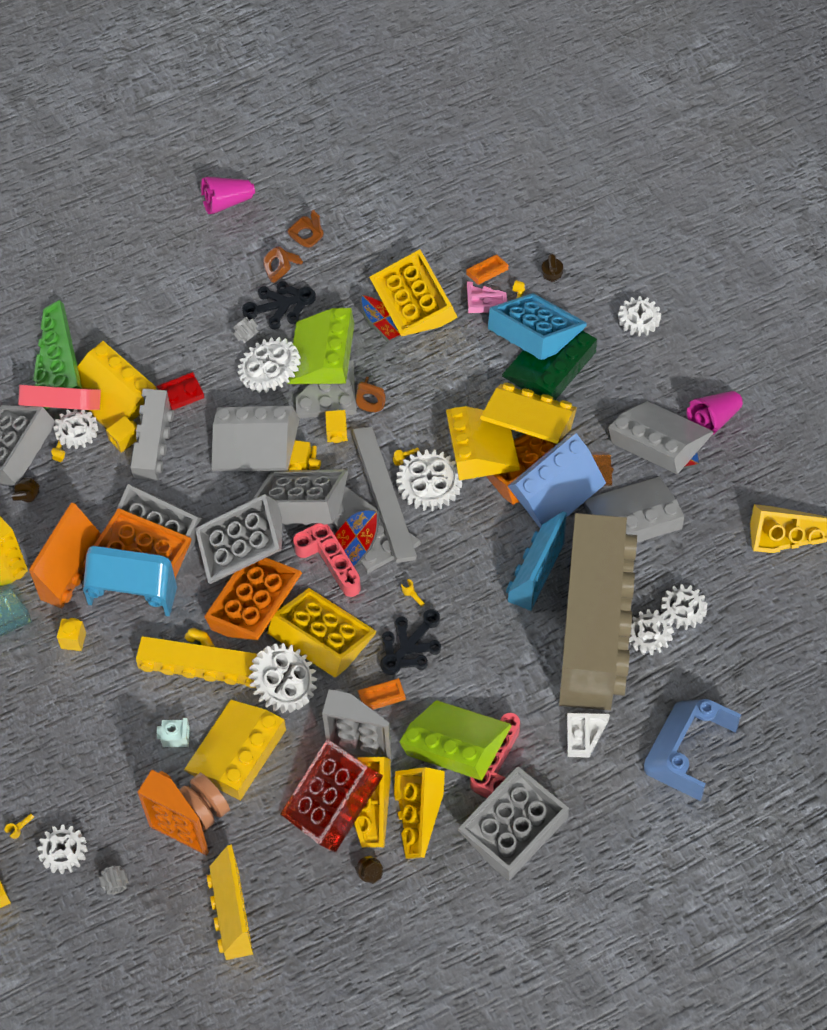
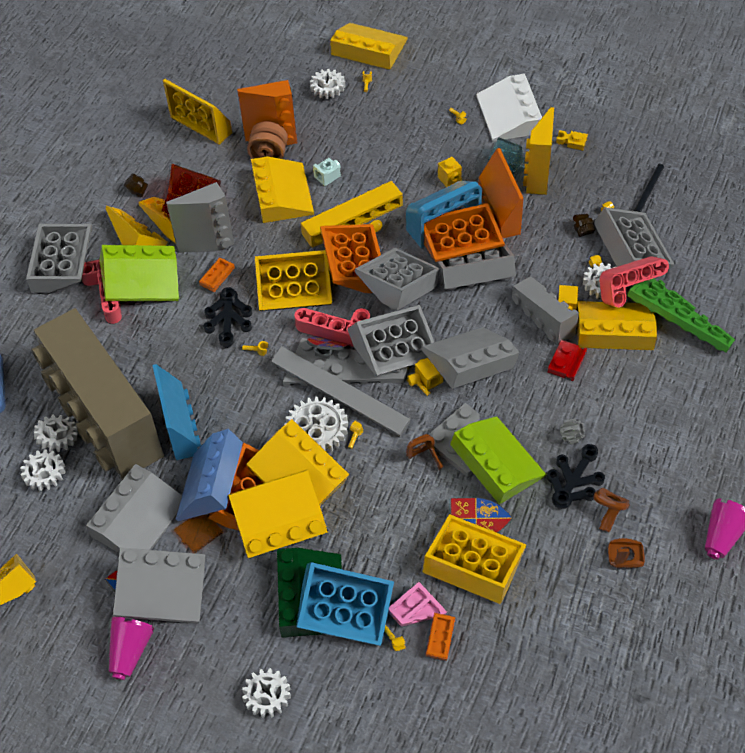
camera: 140 degrees right, 5 degrees down
white gear [238,337,301,393] -> none
white gear [249,643,317,713] -> none
yellow brick [325,410,348,443] -> none
dark brown piece [542,254,563,282] -> none

